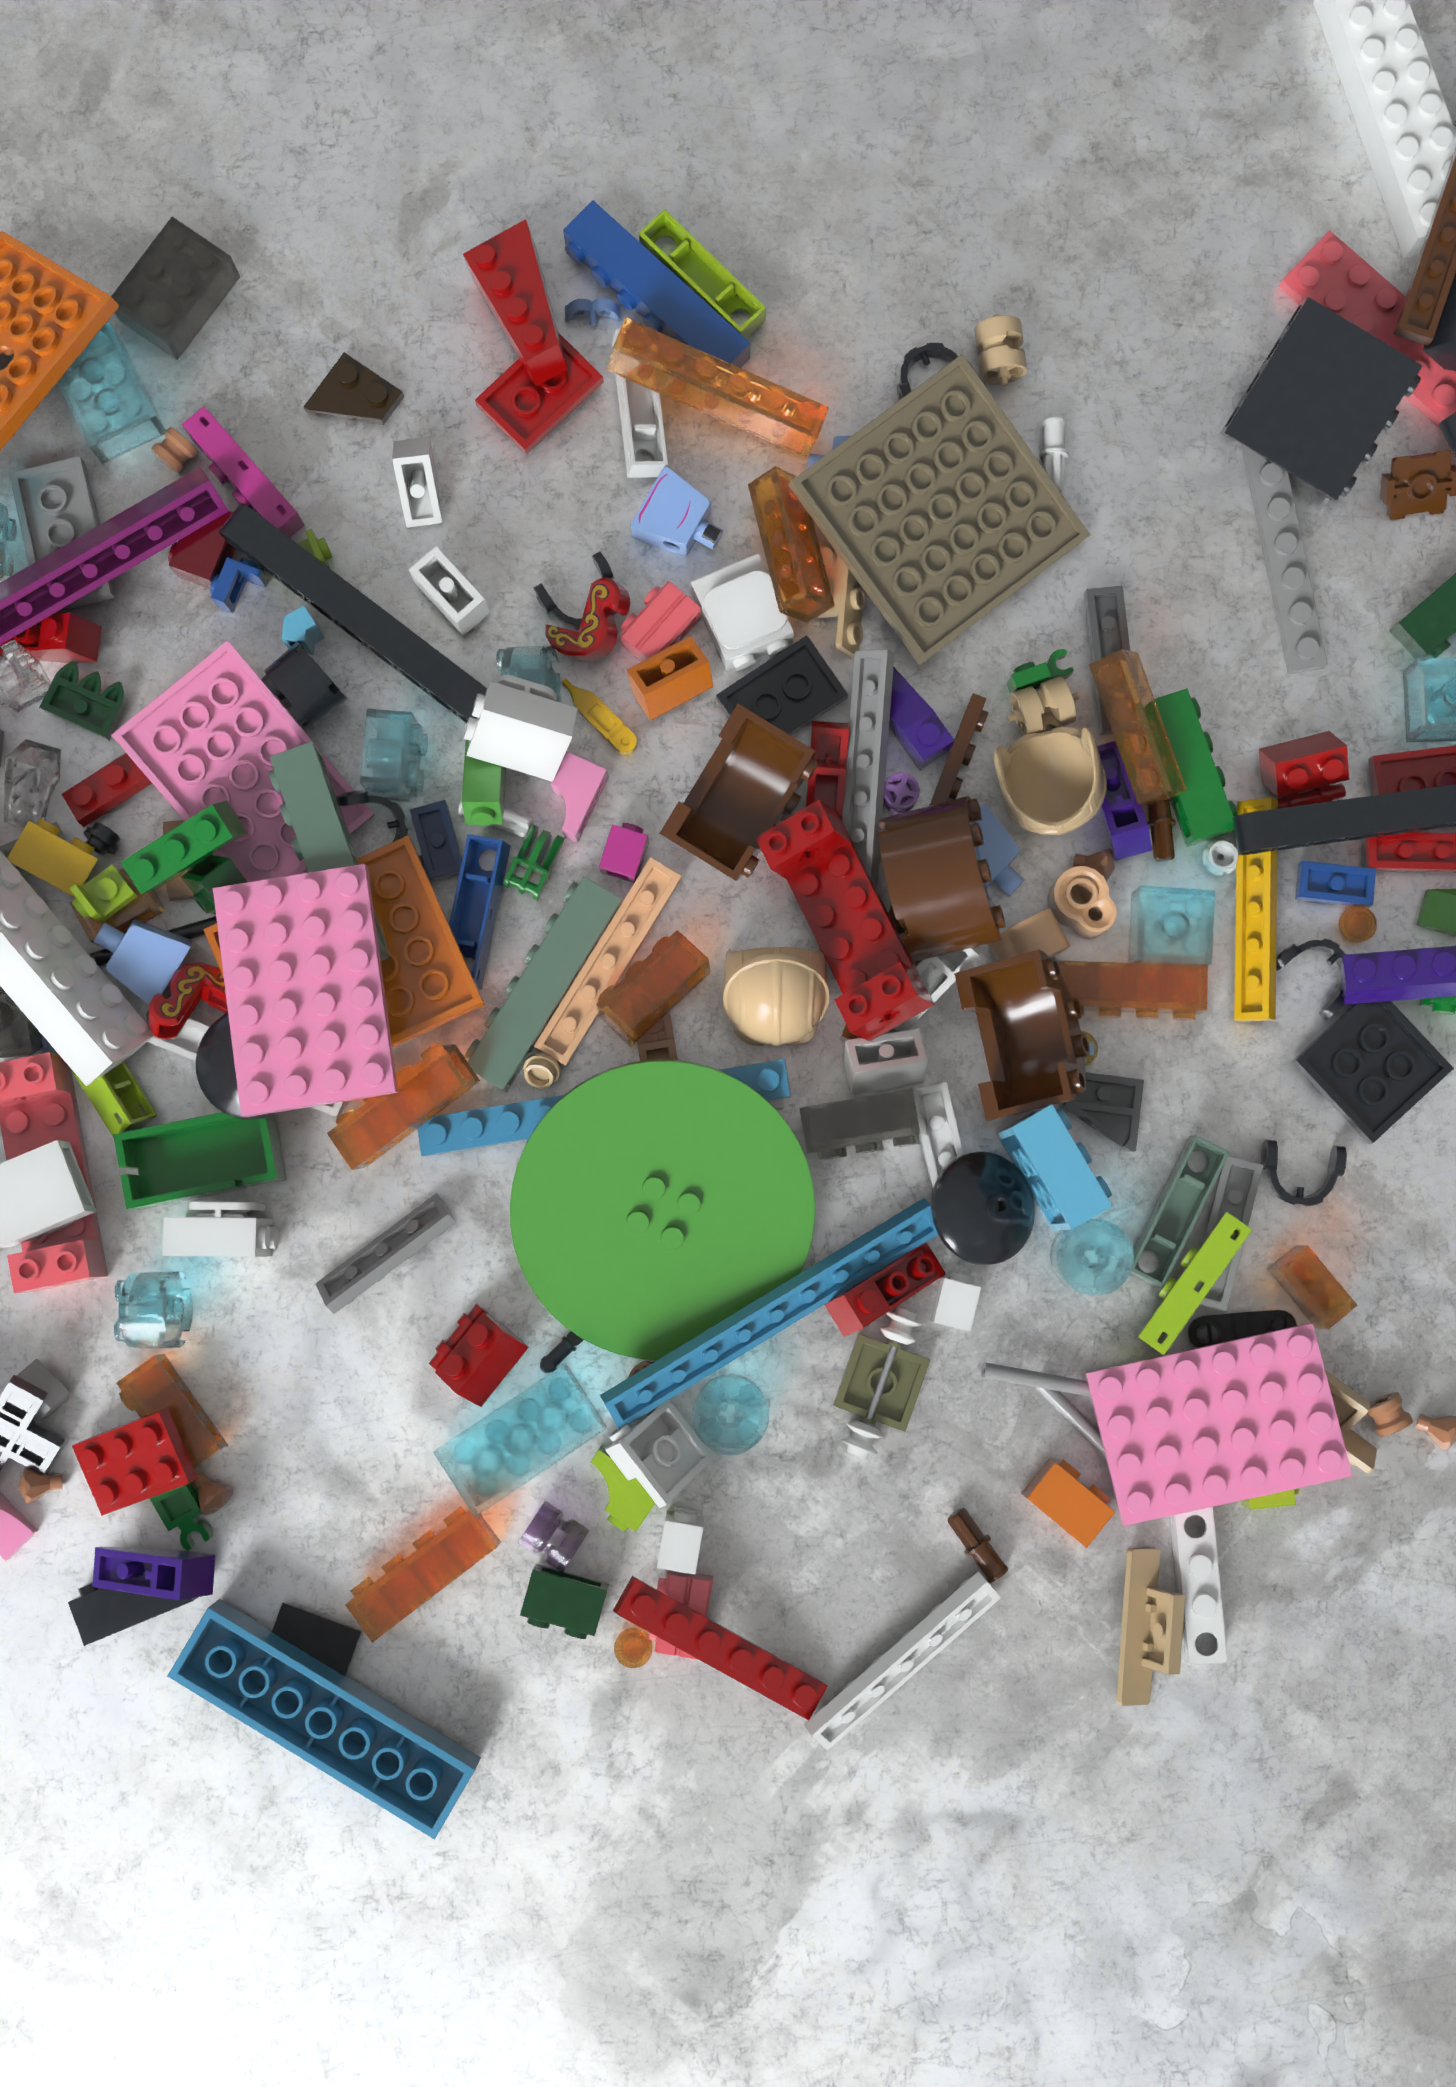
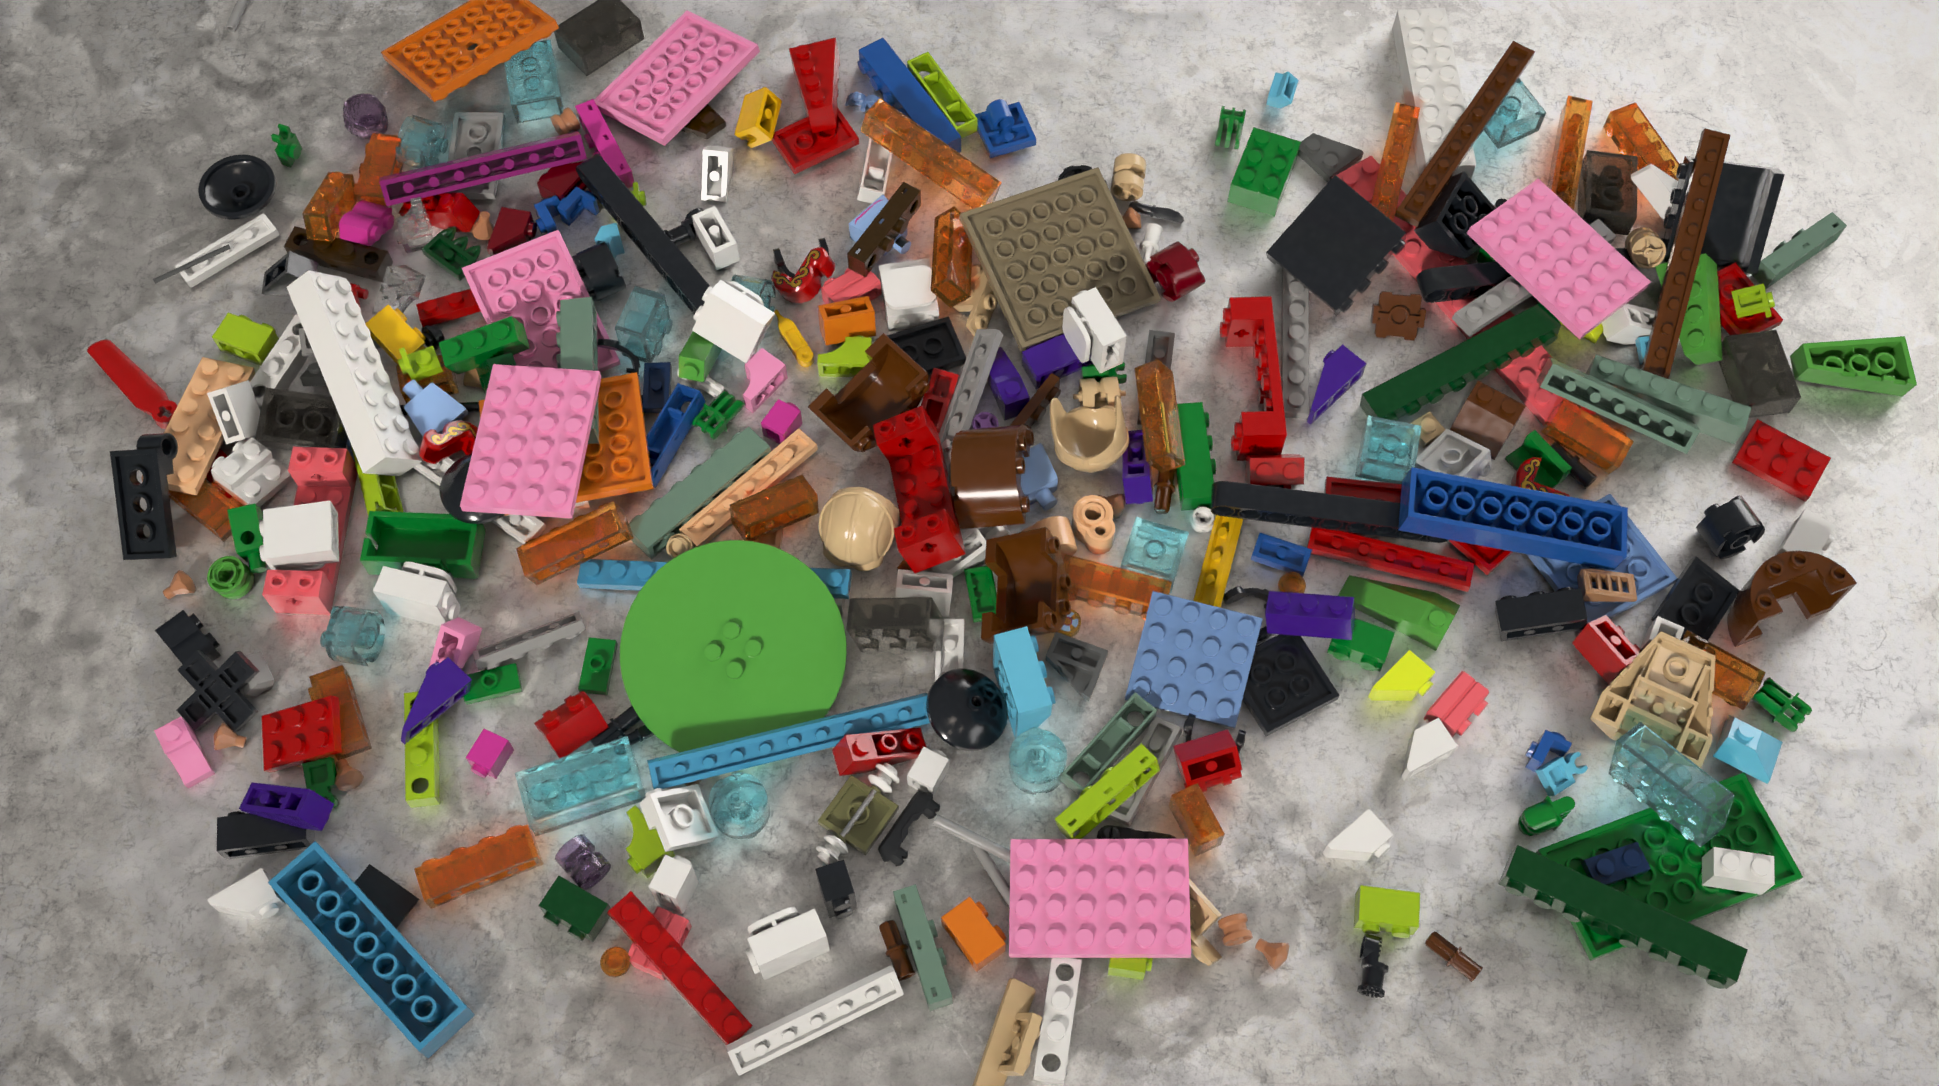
camera: 15 degrees right, 20 degrees down
none -> white slope [207,868,286,920]
none -> dark purple slope [401,657,472,744]
none -> lime piece [404,691,440,808]
none -> bright pink arch [428,617,482,670]
none -> green plate [464,663,522,705]
none -> dark pink brick [466,729,514,779]
none -> nougat rock [471,211,494,240]
none -> dark red slope [487,207,537,257]
none -> blue bracket [534,196,560,234]
none -> green plate [578,637,618,695]
none -> black axle [590,705,641,751]
none -> bright pink plate [594,10,760,146]
none -> black connector [664,208,704,246]
none -> yellow brick [734,87,782,148]
none -> white brick [745,907,830,980]
none -> black brick [815,860,857,919]
none -> lime arch [817,335,872,377]
none -> dark brown piece [847,182,921,277]
none -> black piece [878,791,940,866]
none -> sand green piece [893,884,953,1011]
none -> green plate [964,566,997,623]
none -> blue plate [974,99,1036,158]
none -> dark purple brick [1022,334,1093,389]
none -> white brick [1062,287,1127,373]
none -> nougat rock [1122,206,1141,229]
none -> medium blue plate [1125,591,1263,729]
none -> black piece [1129,201,1184,223]
none -> dark red brick [1147,241,1205,302]
none -> red brick [1173,729,1242,794]
none -> green arm [1215,106,1246,150]
none -> red plate [1220,296,1287,461]
none -> green brick [1227,127,1301,217]
none -> medium azure piece [1266,72,1299,109]
none -> dark grey wing [1298,133,1364,183]
none -> dark purple slope [1307,344,1367,425]
none -> clear orange brick [1370,102,1420,222]

